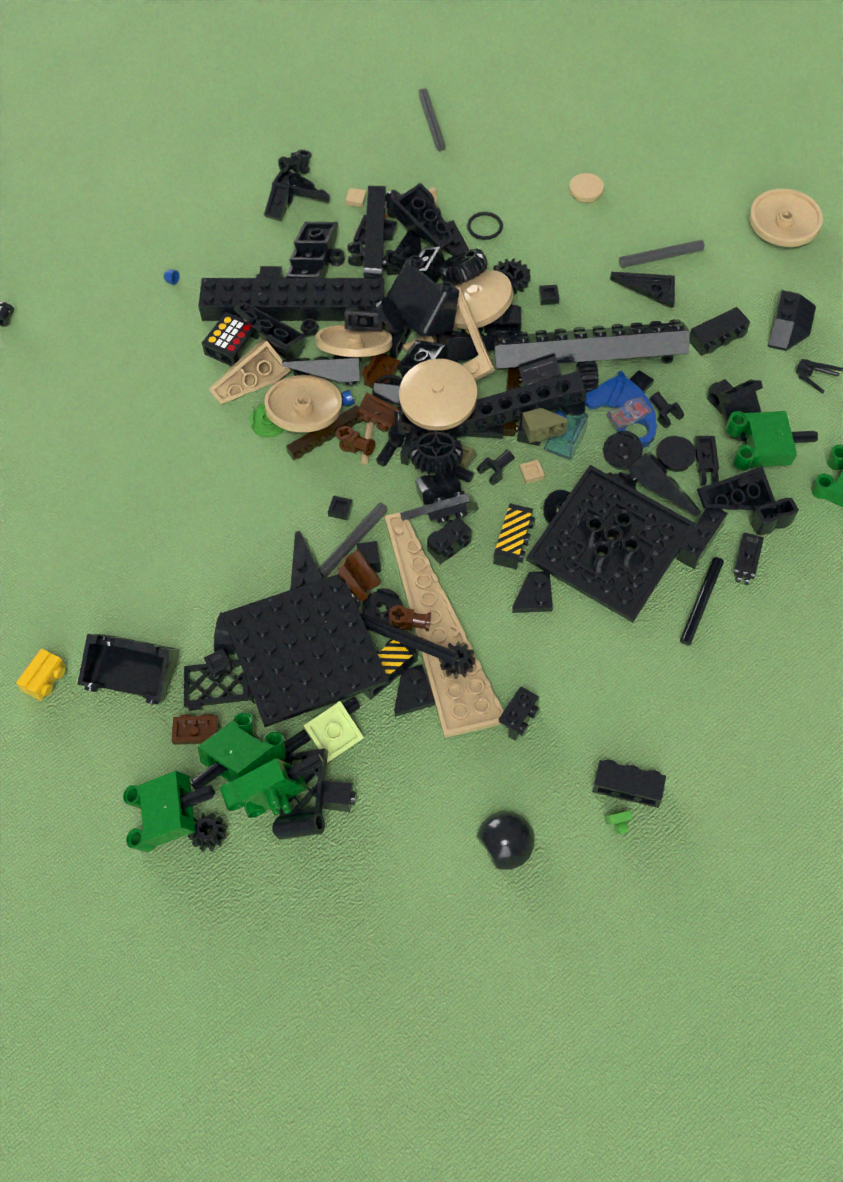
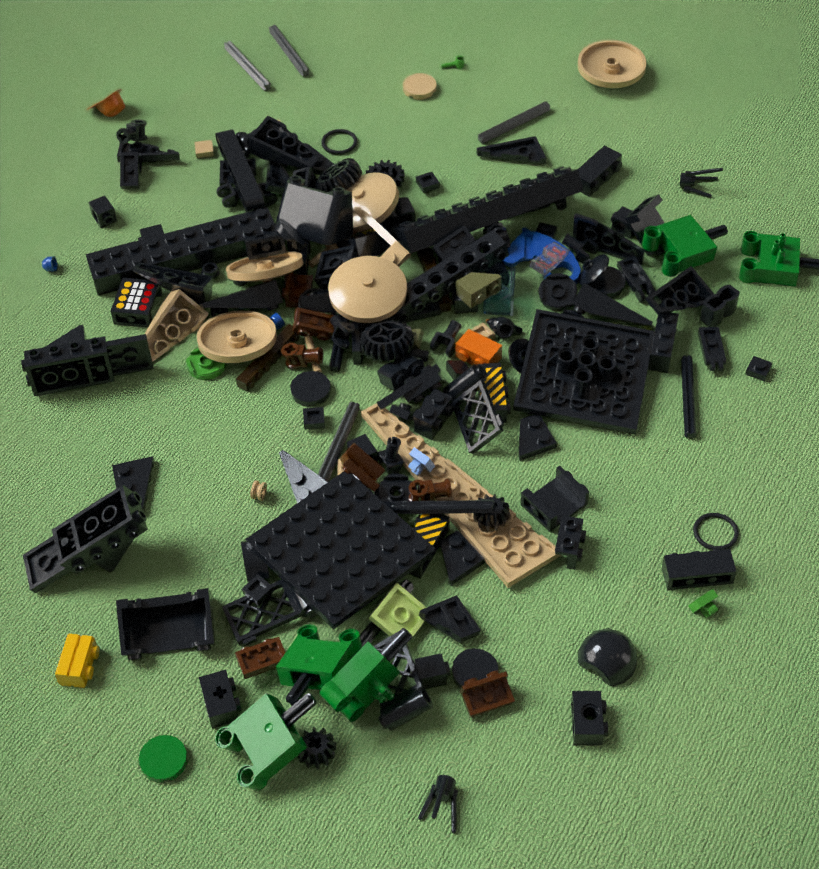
camera: 20 degrees left, 10 degrees down
black slope [285,222,338,278] -> none
black bush [329,248,345,266] -> none
black wedge [767,289,816,351] -> none
none -> black wedge [21,324,154,397]
none -> black wedge [23,485,148,593]
none -> orange piece [86,89,125,117]
none -> black brick [88,195,117,228]
none -> black wing [112,456,155,512]
none -> green tile [139,735,187,783]
none -> black brick [199,669,242,729]
none -> tan bush [250,480,267,501]
none -> dark grey axle [269,25,309,77]
none -> black tile [290,371,331,406]
none -> black piece [377,437,404,475]
none -> black plate [389,402,415,420]
none -> light blue tile [408,447,435,476]
none -> black plant [418,775,458,834]
none -> black wing [419,595,481,643]
none -> bright green hand [441,55,465,69]
none -> black piece [443,364,504,454]
none -> black slope [446,360,469,380]
none -> black tile [452,648,499,688]
none -> orange brick [455,329,502,365]
none -> reddish brown bracket [460,670,515,718]
none -> black animal [486,317,523,338]
none -> black panel [521,465,589,532]
none -> black brick [571,691,608,745]
none -> black wedge [573,213,645,266]
none -> black dish [579,254,609,285]
none -> black piece [693,513,739,550]
none -> black plate [745,356,773,382]

